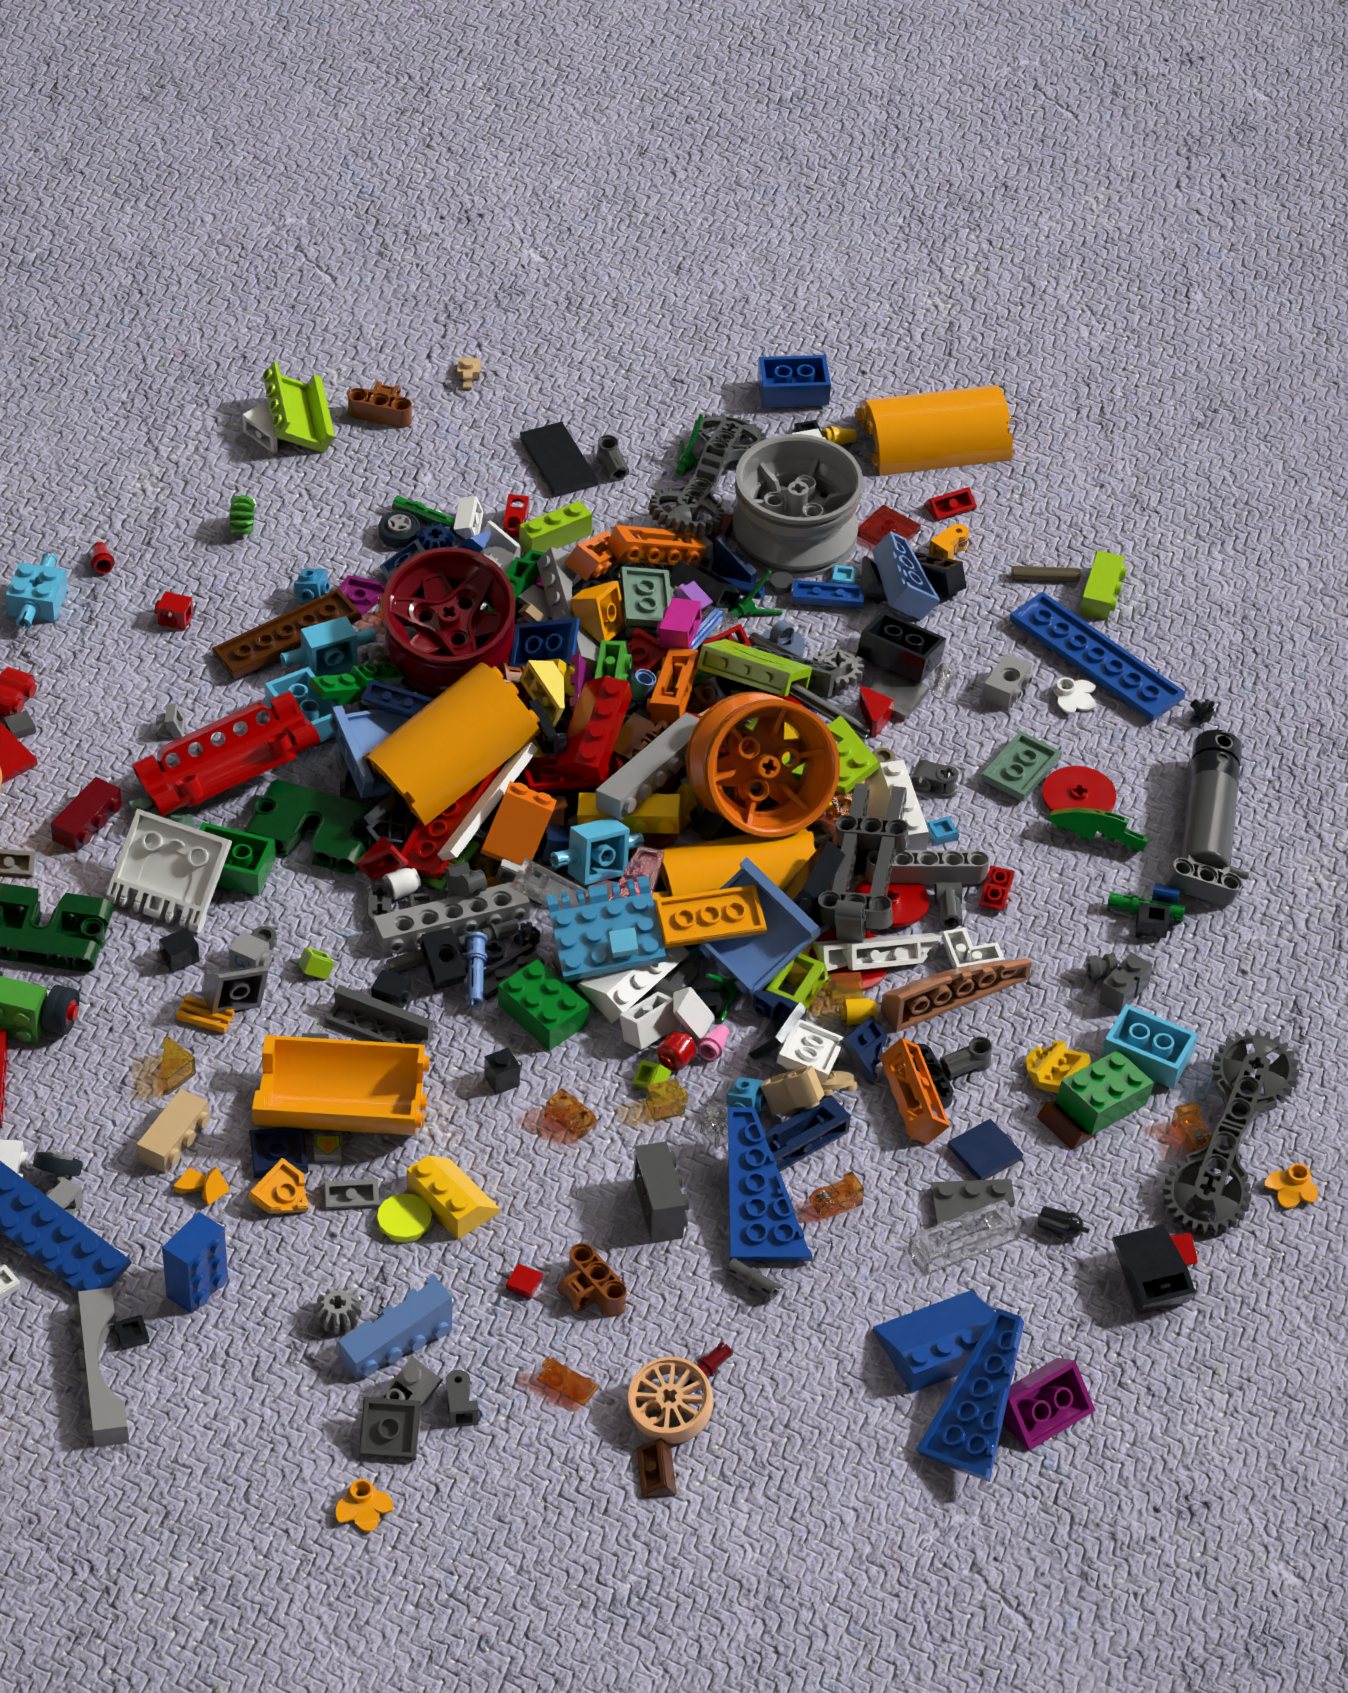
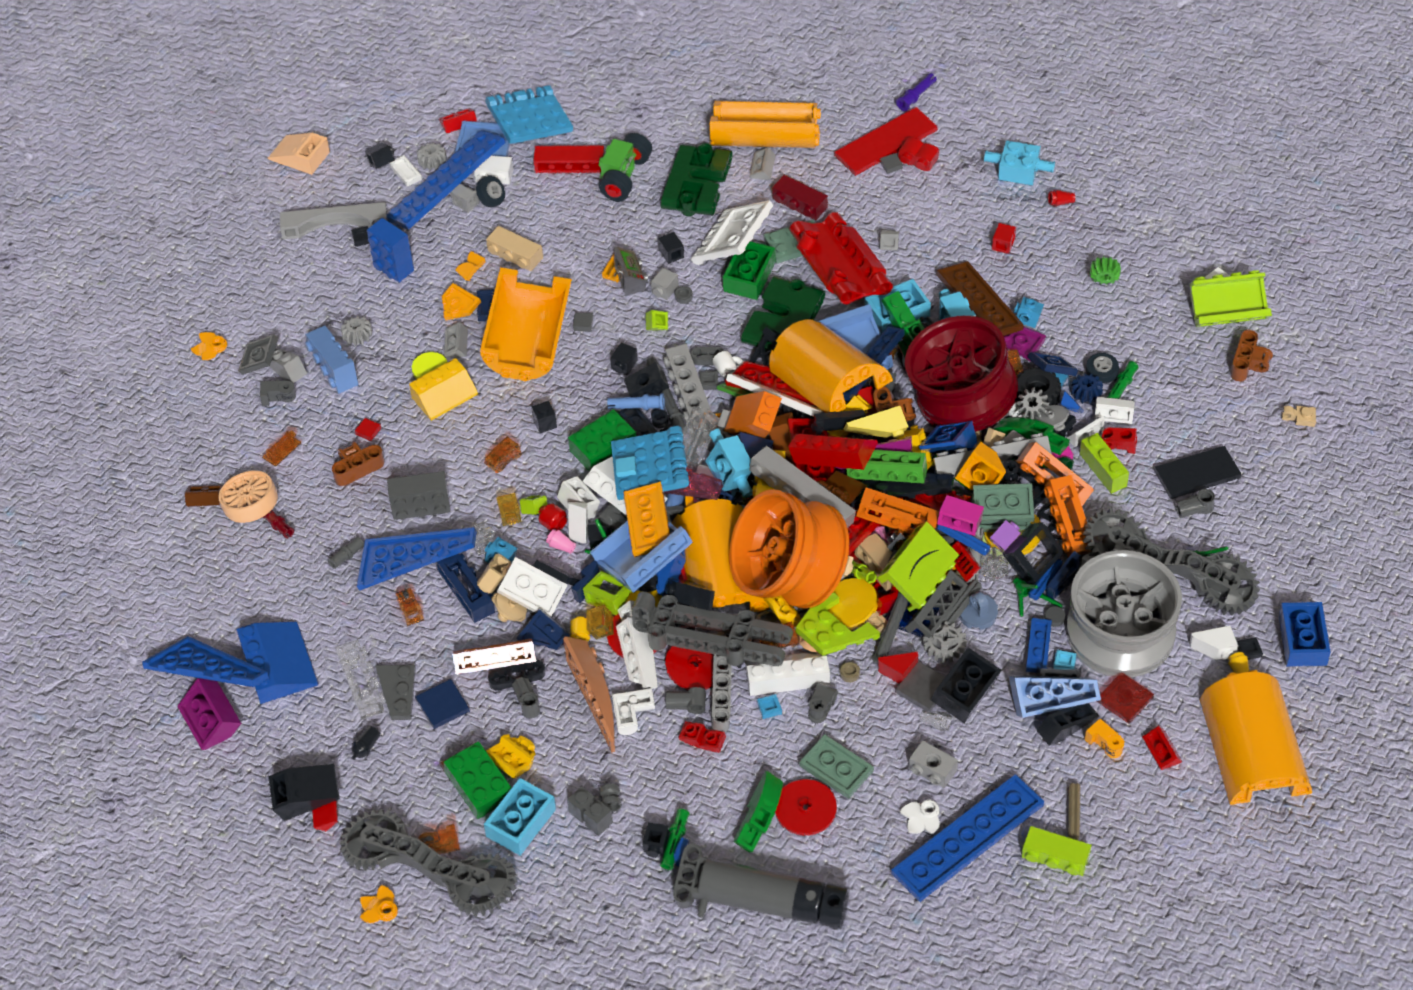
camera: 100 degrees right, 5 degrees up
clear yellow slope [162,1037,196,1095] -> none
dark grey fence [325,985,433,1049] -> none
red slope [356,836,409,881] -> none
dark grey leg [444,862,487,896] -> none
medium blue beam [630,669,656,702] -> none
black plant [1190,699,1215,724] -> none

